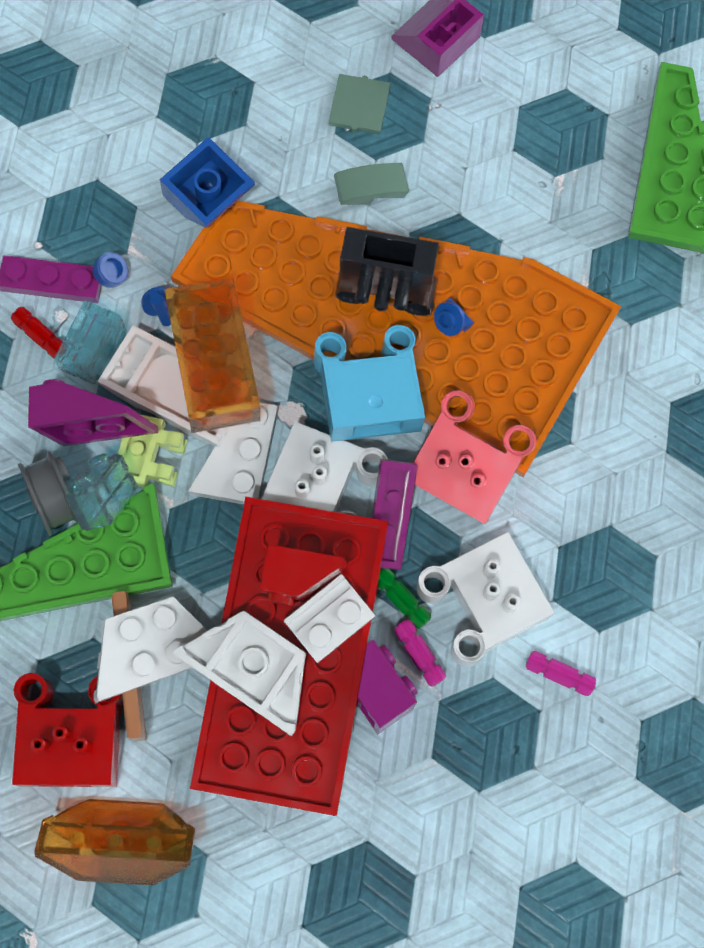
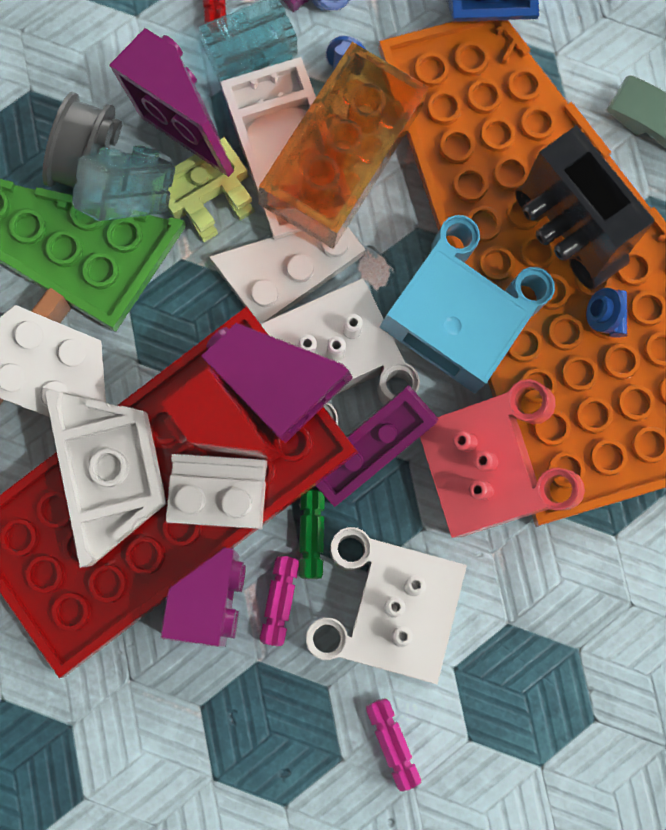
camera: 40 degrees right, 5 degrees up
none -> magenta slope [202,323,353,442]

